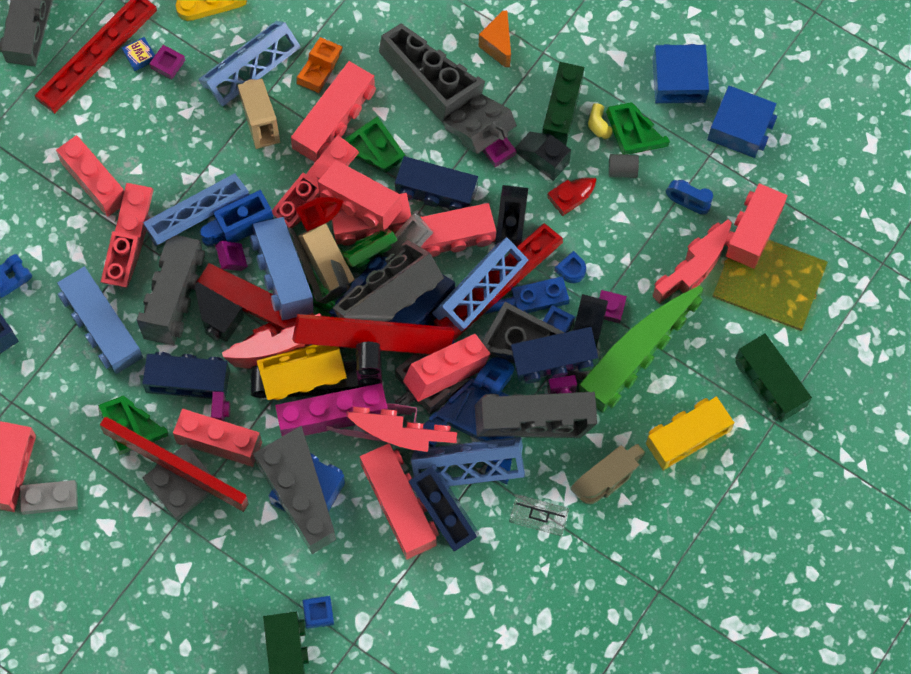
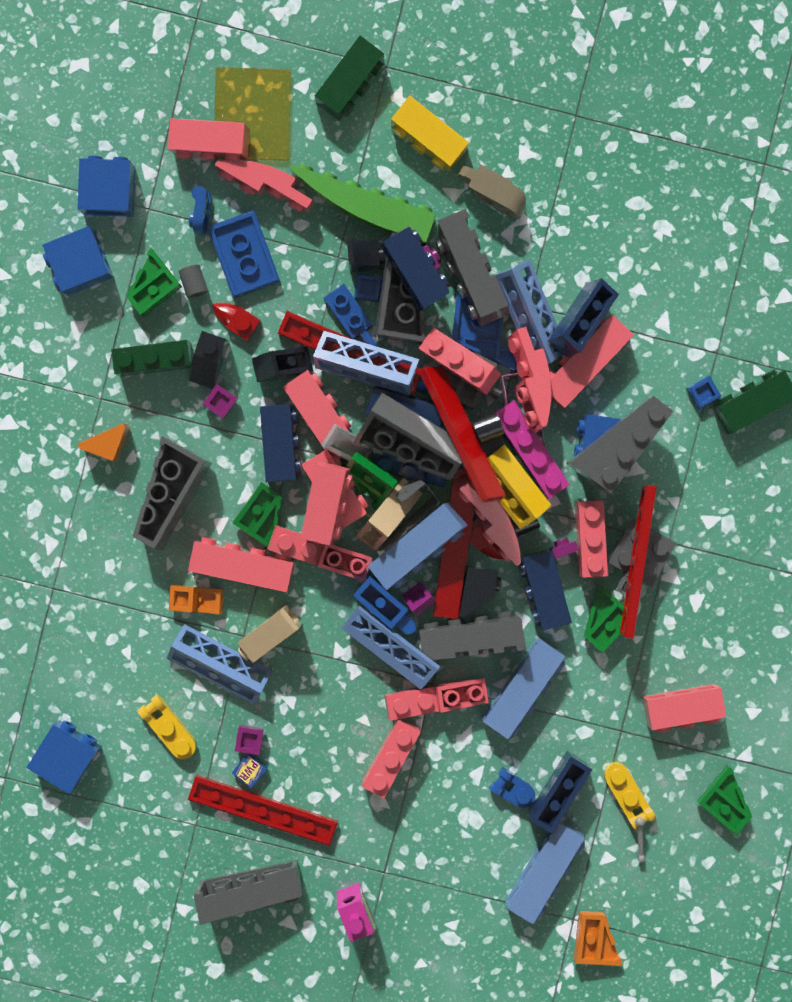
camera: 110 degrees left, 20 degrees up
light grey plate [20,480,78,515] -> none
red plate [295,196,343,232] -> none
dark grey plate [442,94,517,154] -> none
blue plate [473,357,514,395] -> none
clear tile [509,494,570,536] -> none
blue tile [554,251,586,283] -> none
light yellow arm [588,103,613,139] -> none
magenta plate [599,290,627,324] -> none
none -> blue tile [207,210,281,299]

